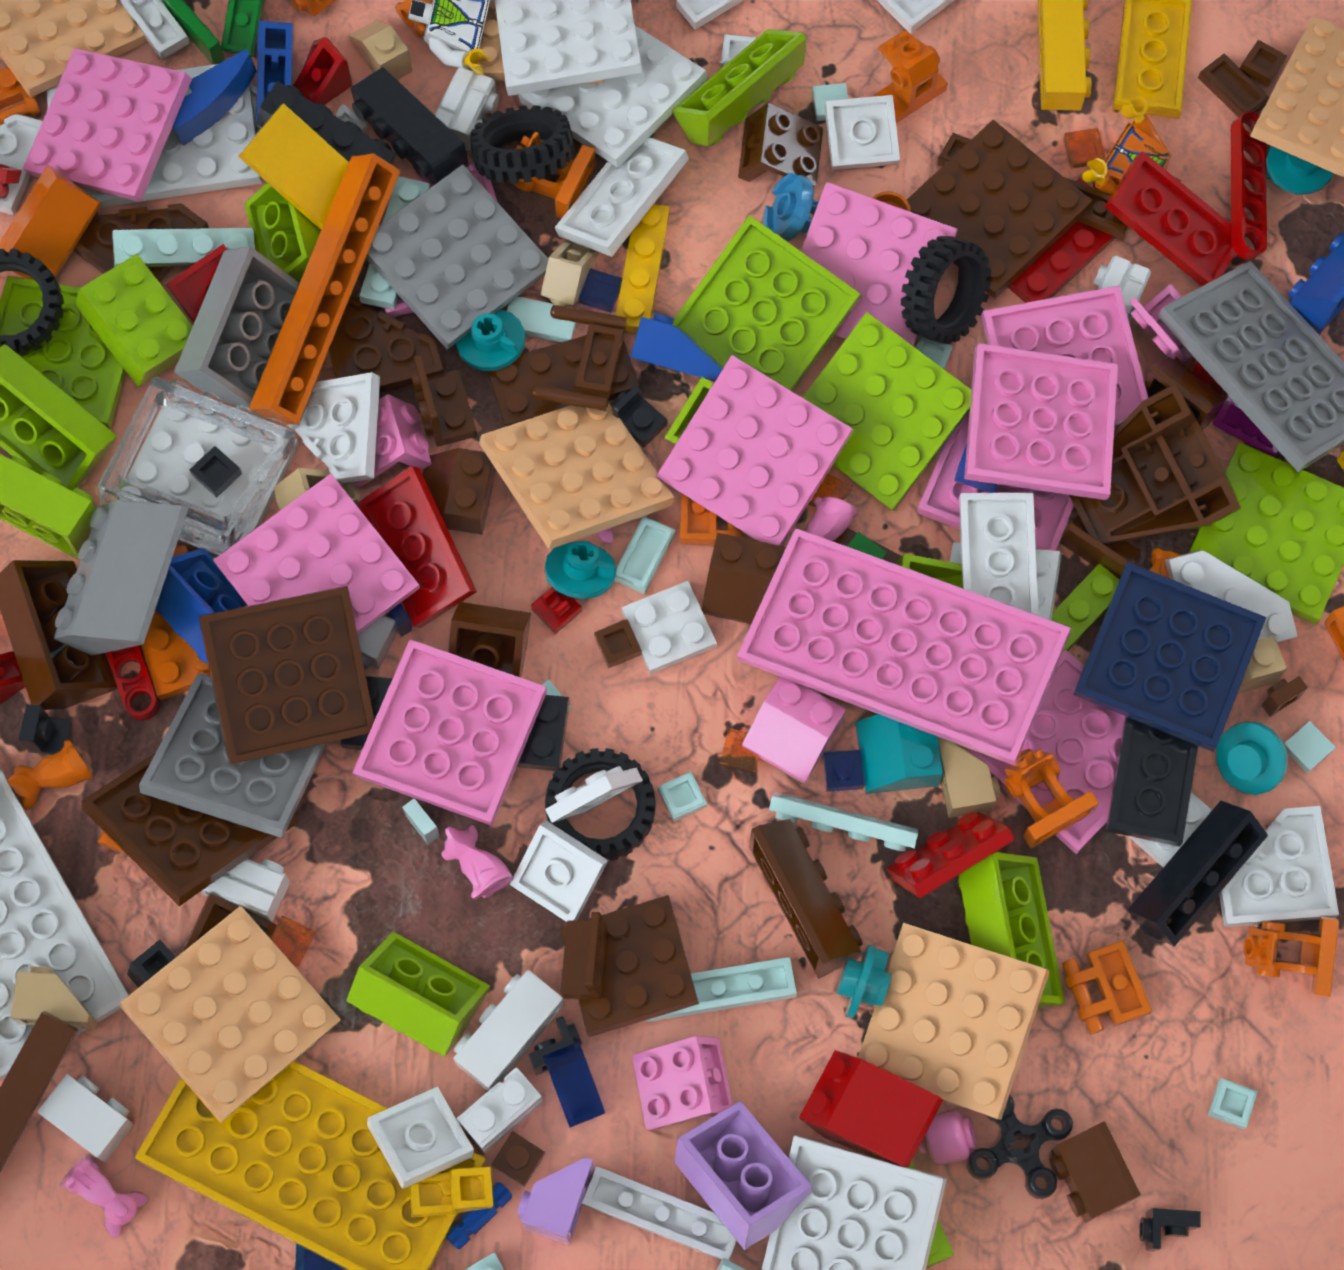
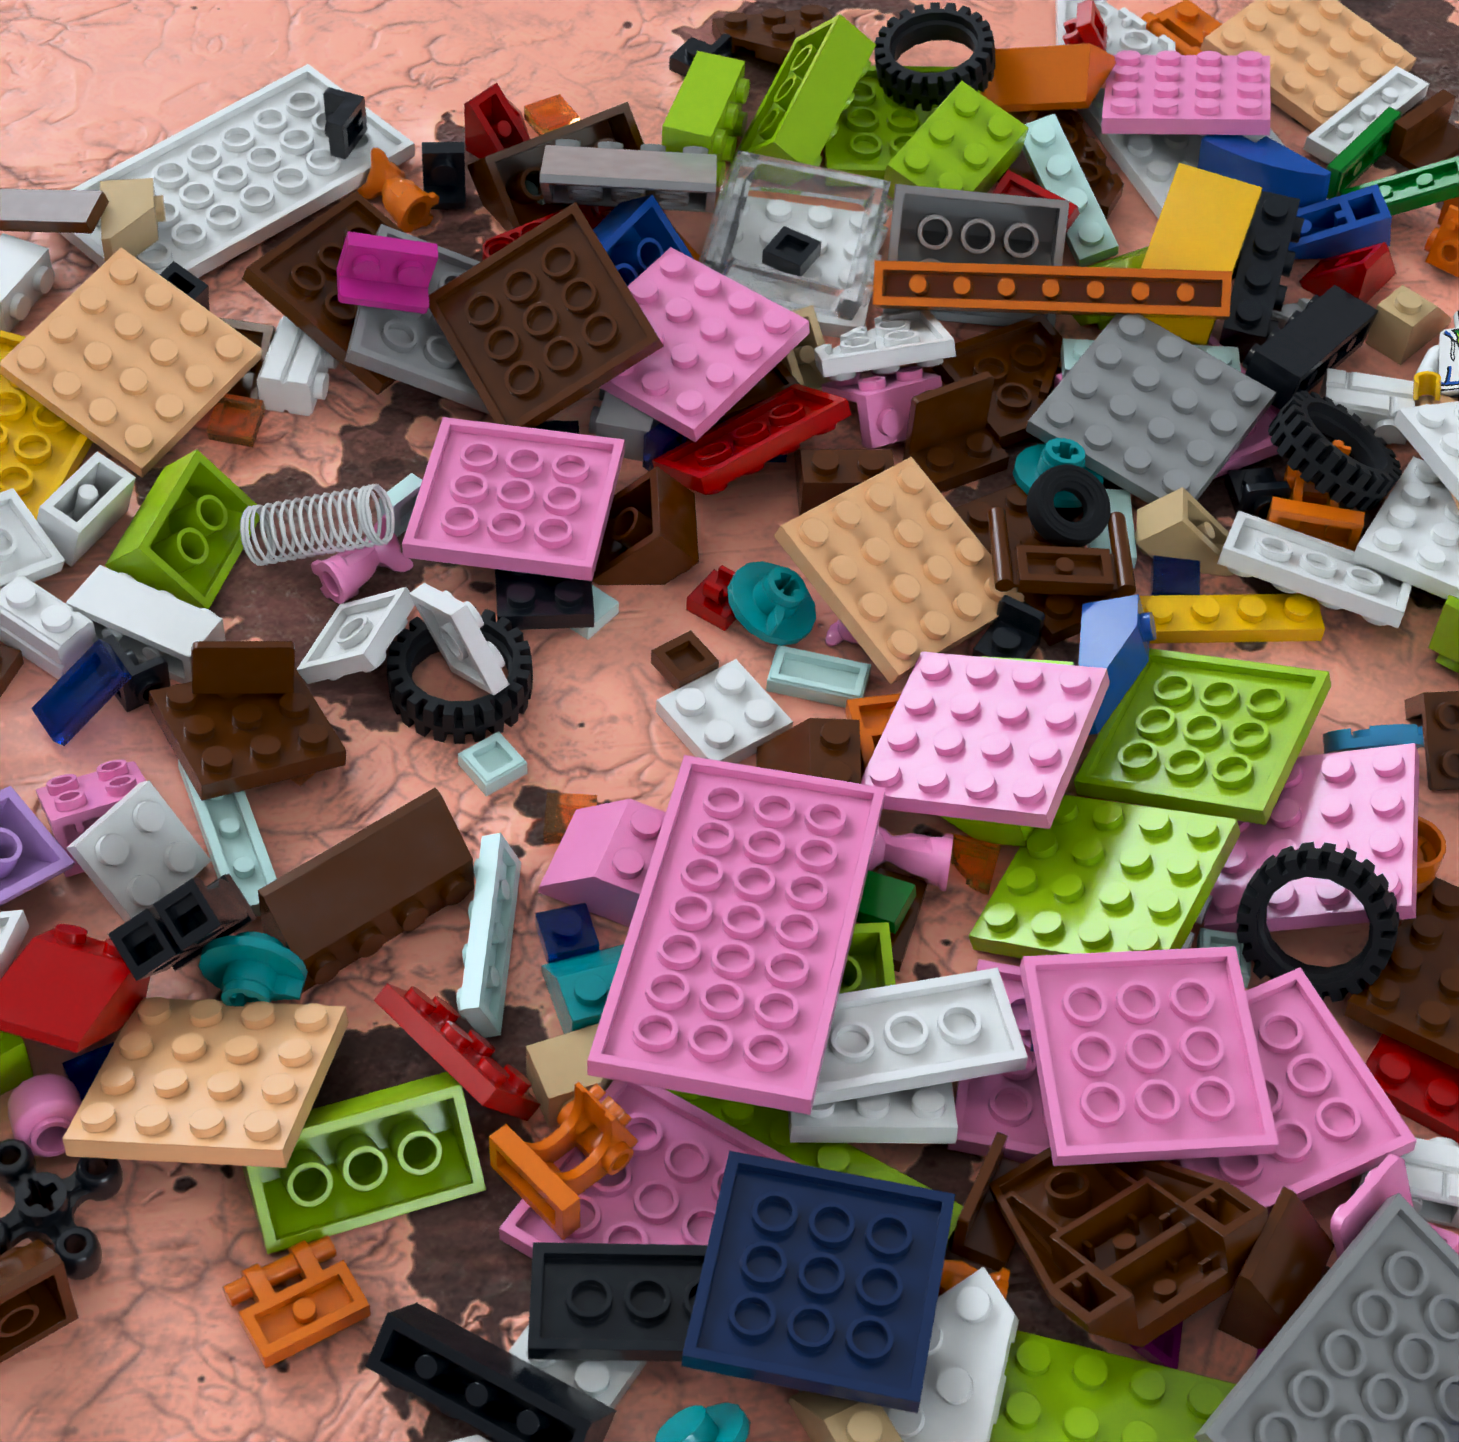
camera: 75 degrees right, 20 degrees down
none -> white brick [37,451,136,567]
none -> white plate [66,781,211,922]
none -> black hips [108,874,257,981]
none -> white piece [240,484,395,566]
none -> dark pink bracket [337,231,438,314]
none -> black tyre [1026,464,1111,547]
none -> black bracket [1224,467,1291,520]

